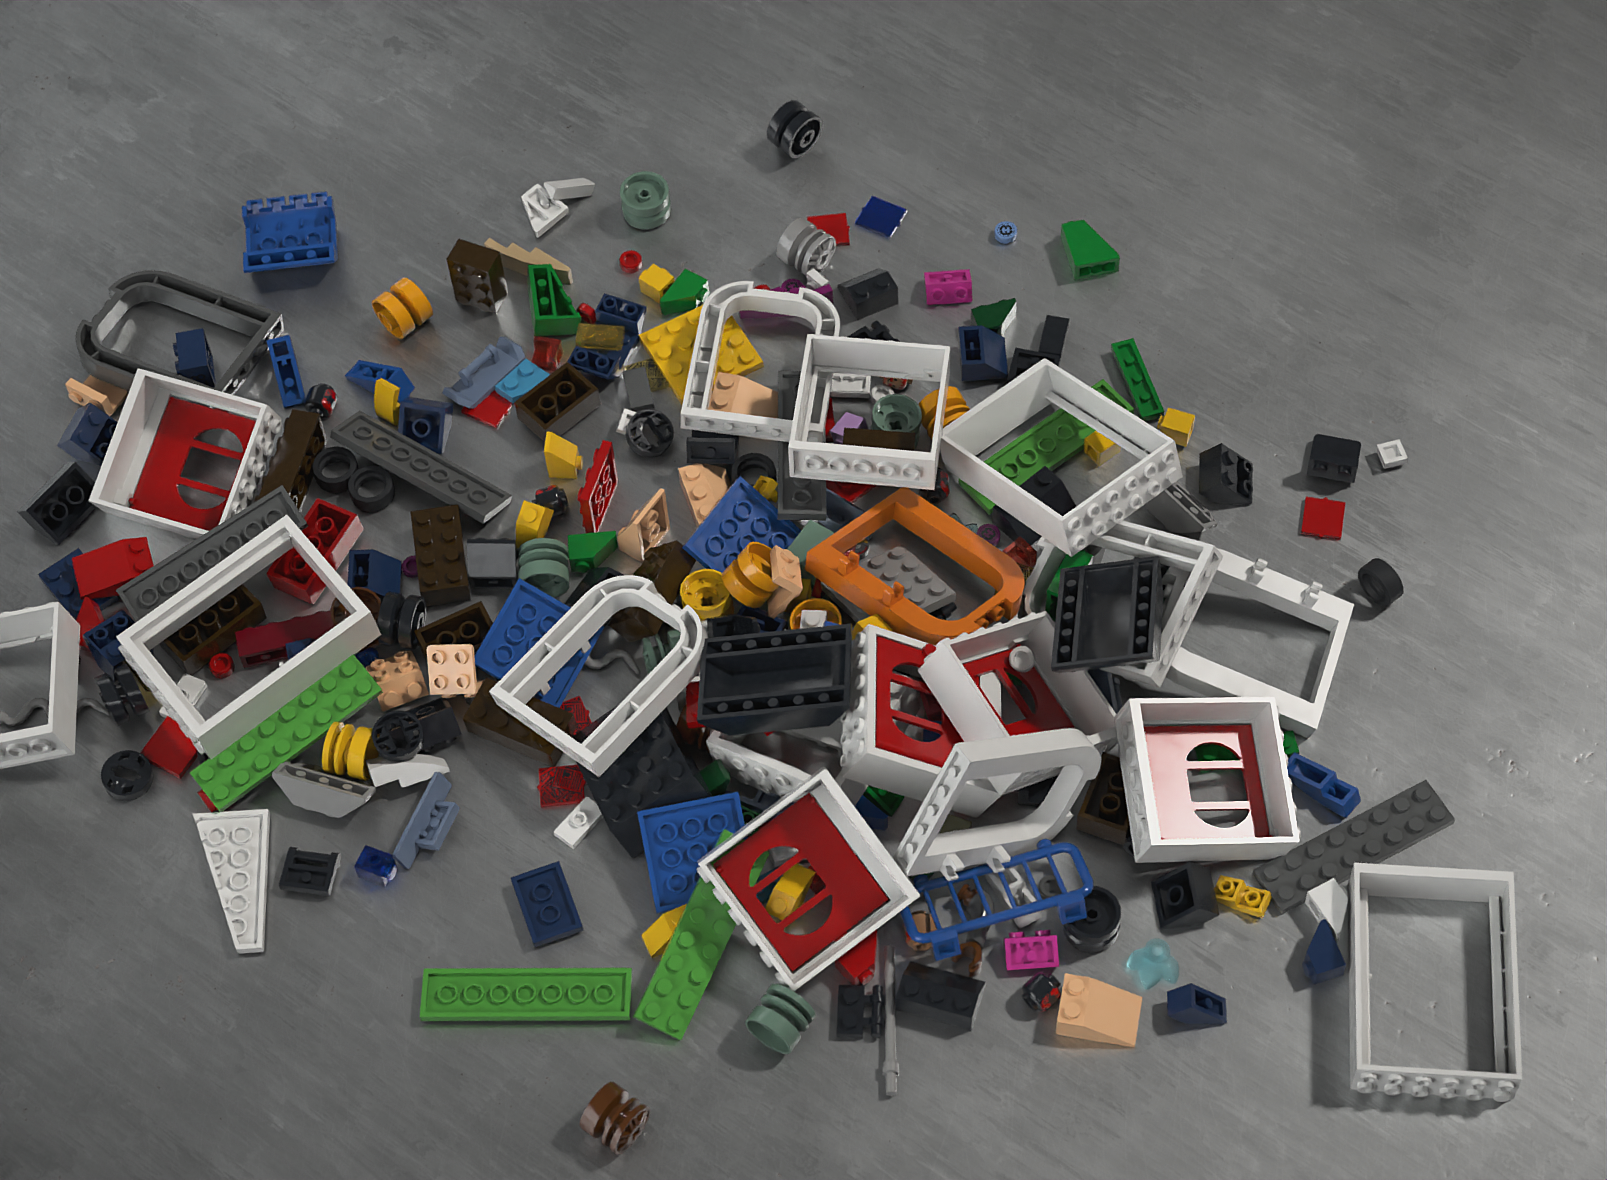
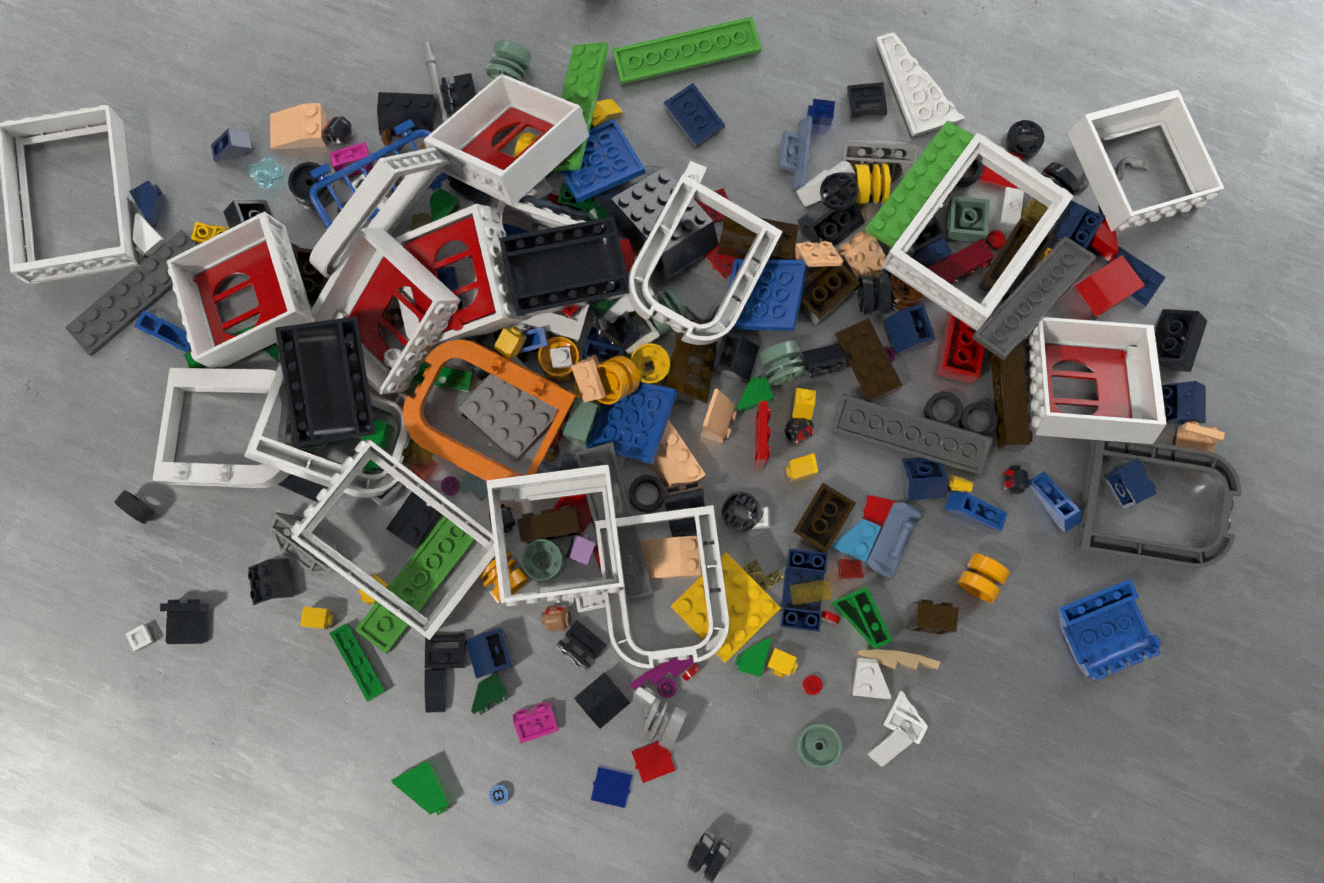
camera: 160 degrees right, 20 degrees up
yellow tile [753,475,778,503] -> none
red piece [1301,497,1346,540] -> none
none -> white wing [852,658,891,699]
none -> sand green brick [945,196,989,242]

